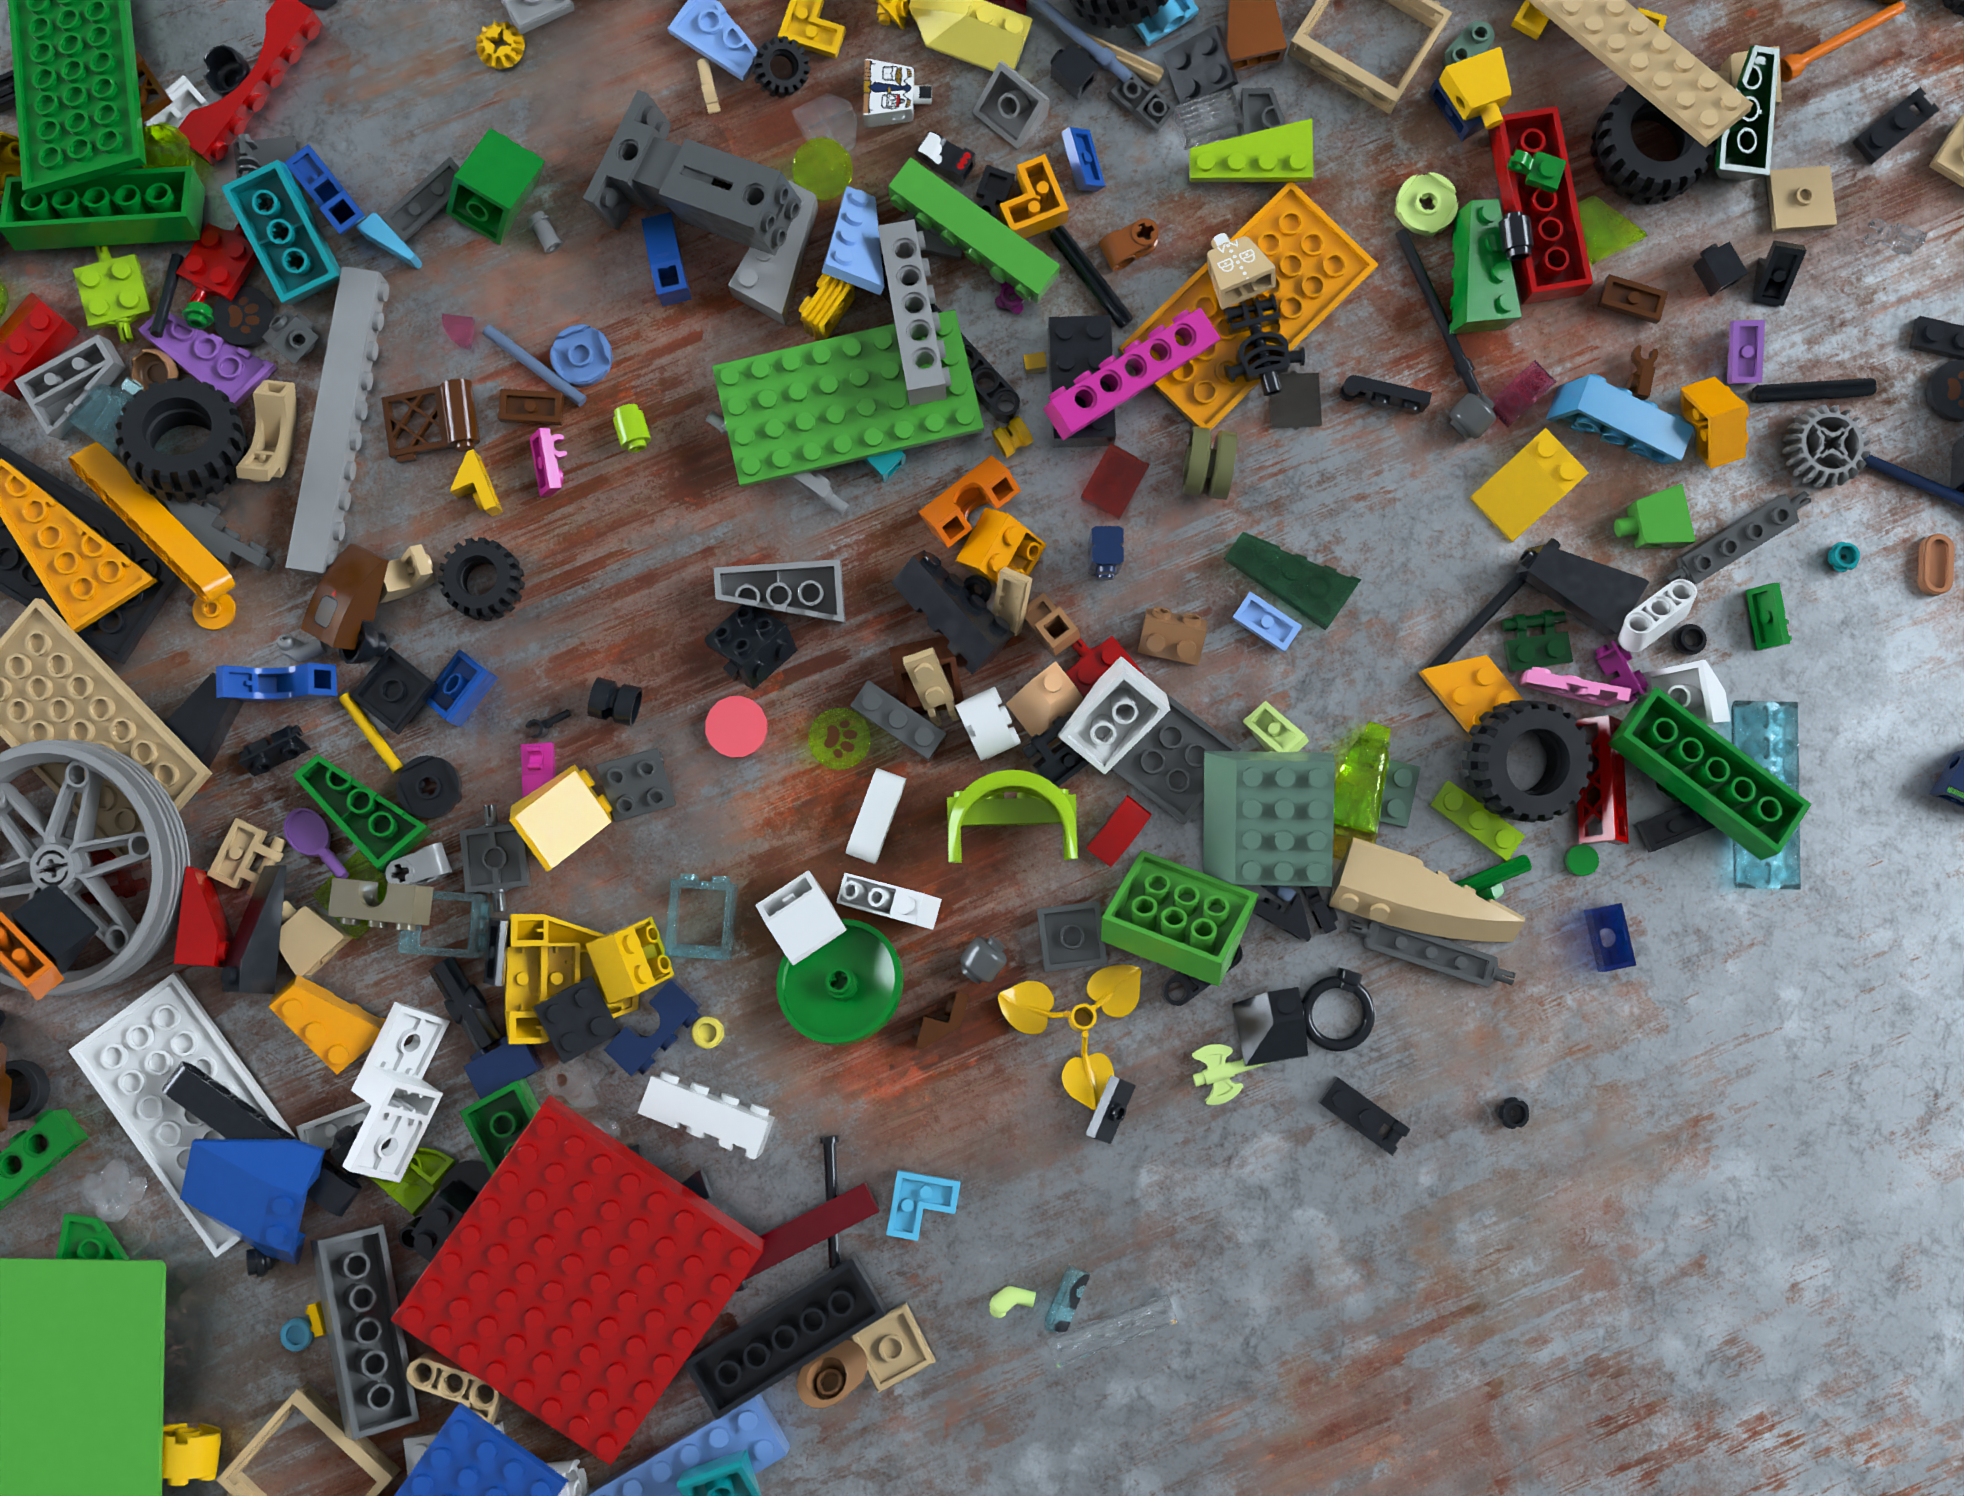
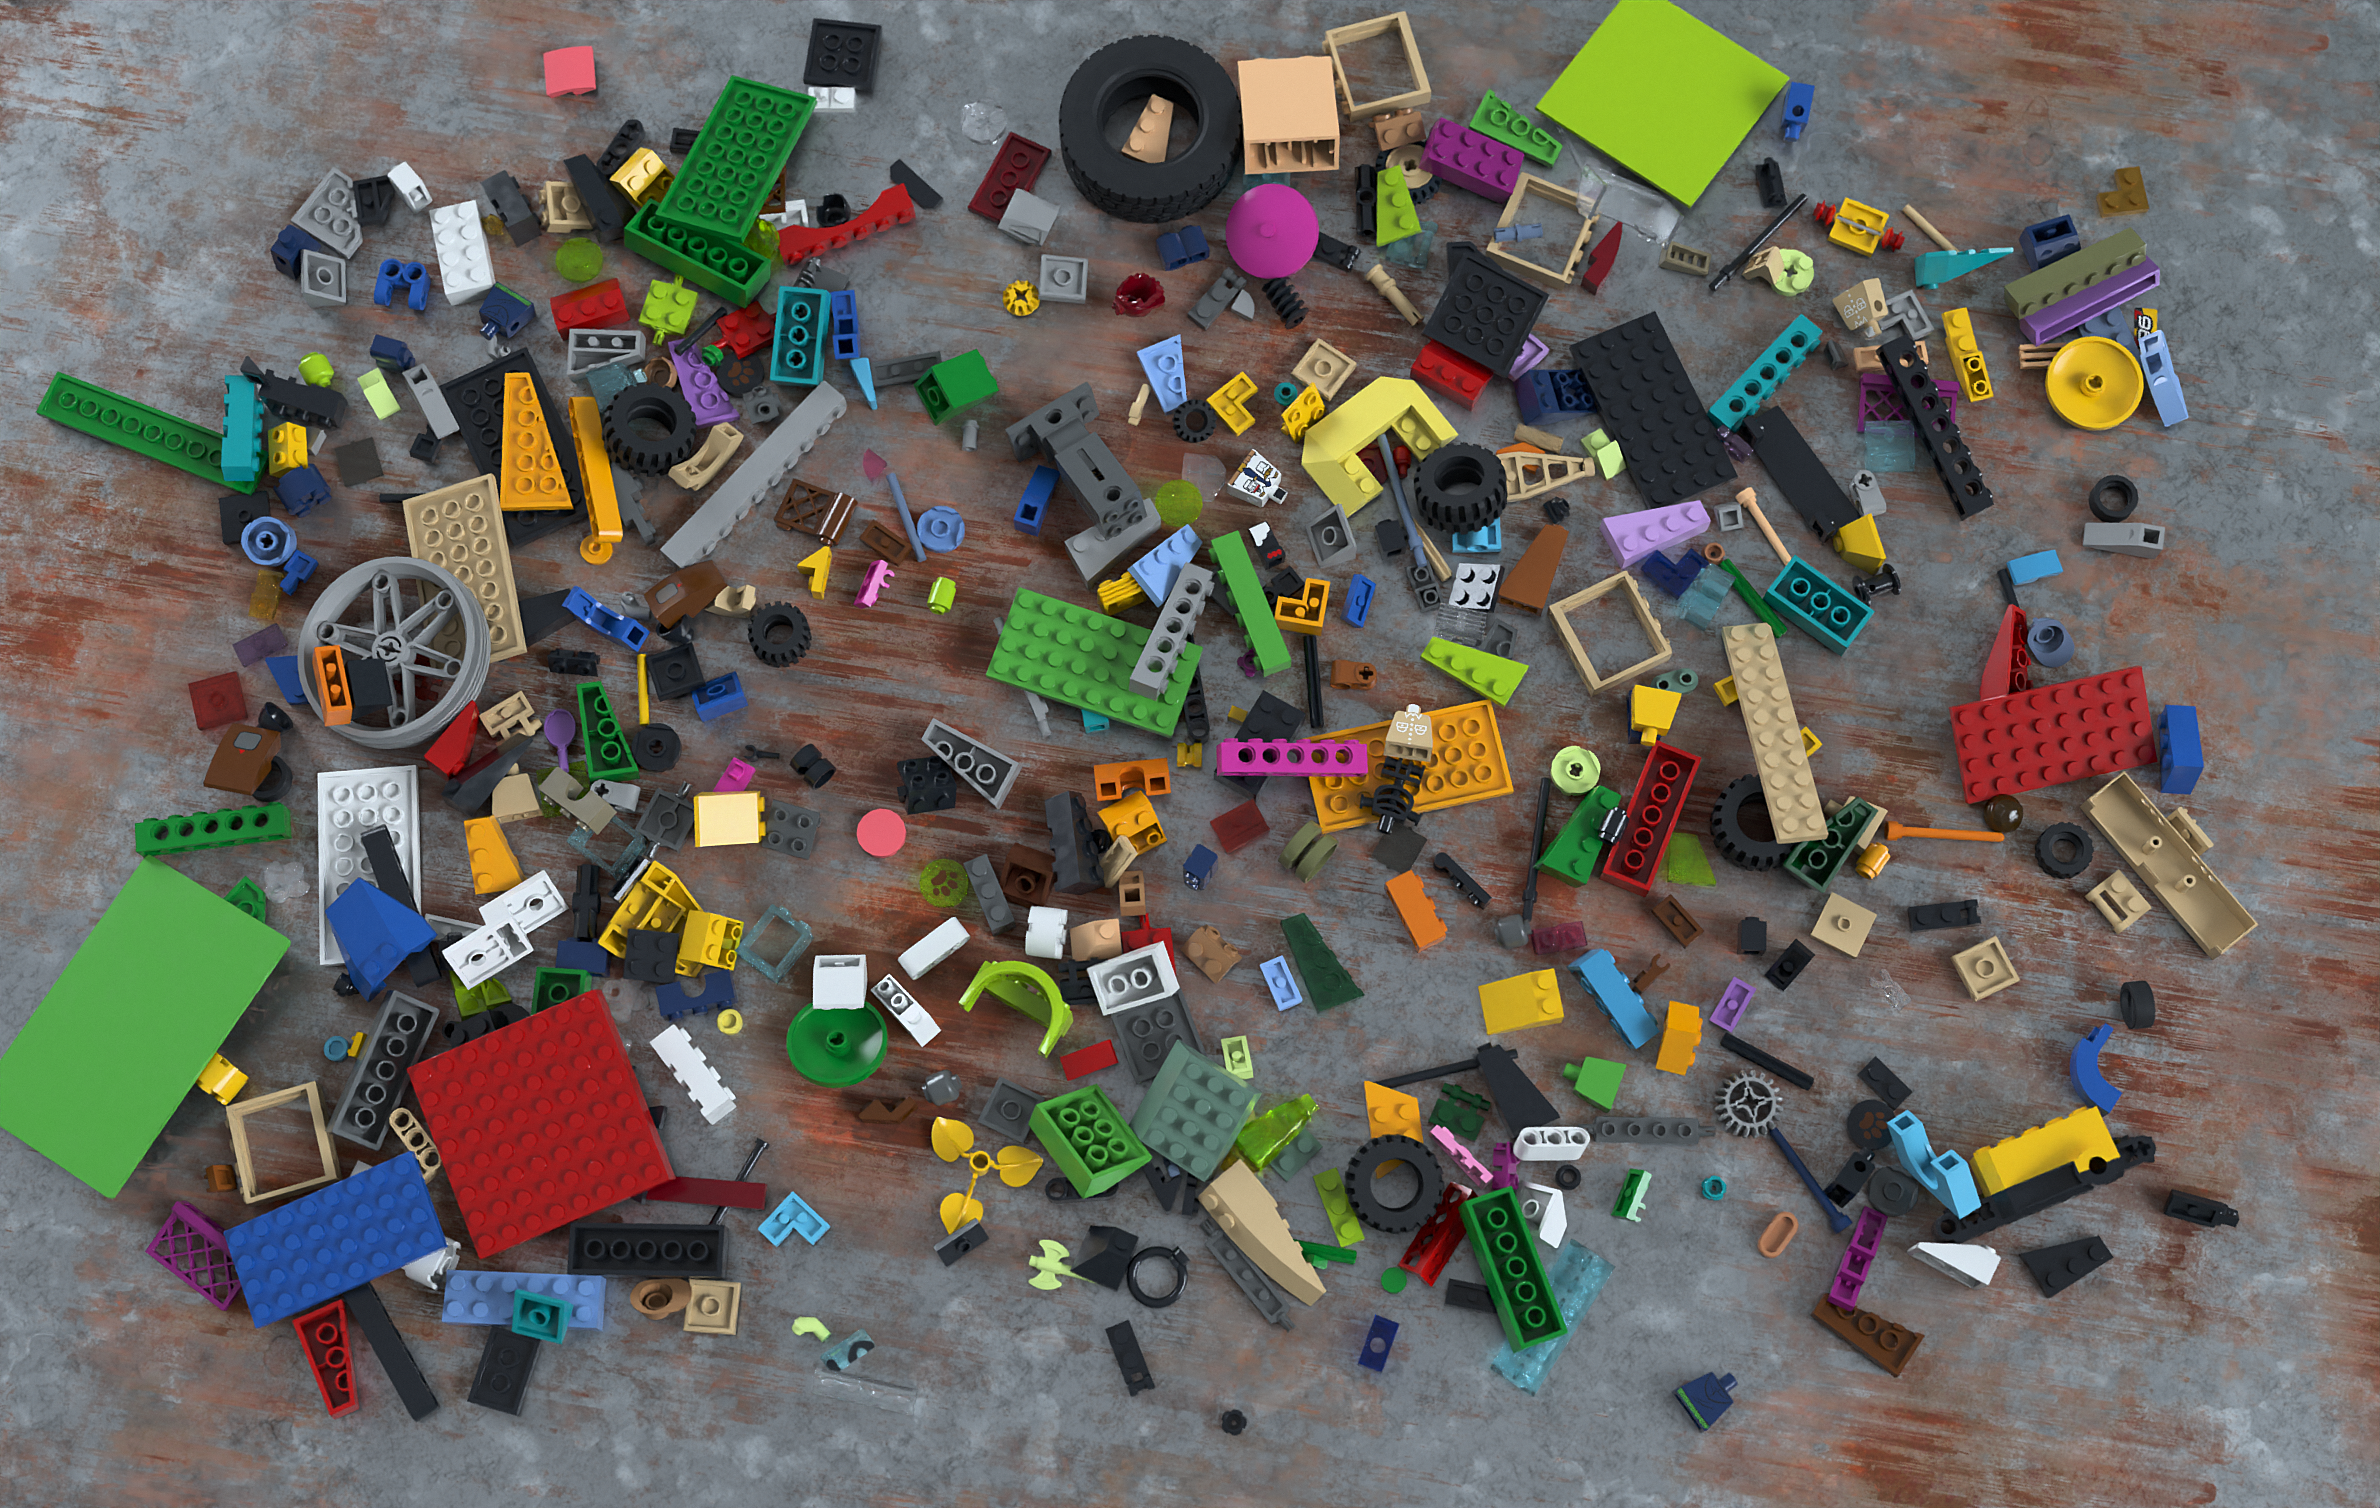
camera: 35 degrees right, 10 degrees down
tan hinge [903,647,960,727] -> none
green plate [1507,149,1566,194] -> none
none -> orange brick [1384,869,1448,953]
none -> light orange brick [1855,842,1890,880]

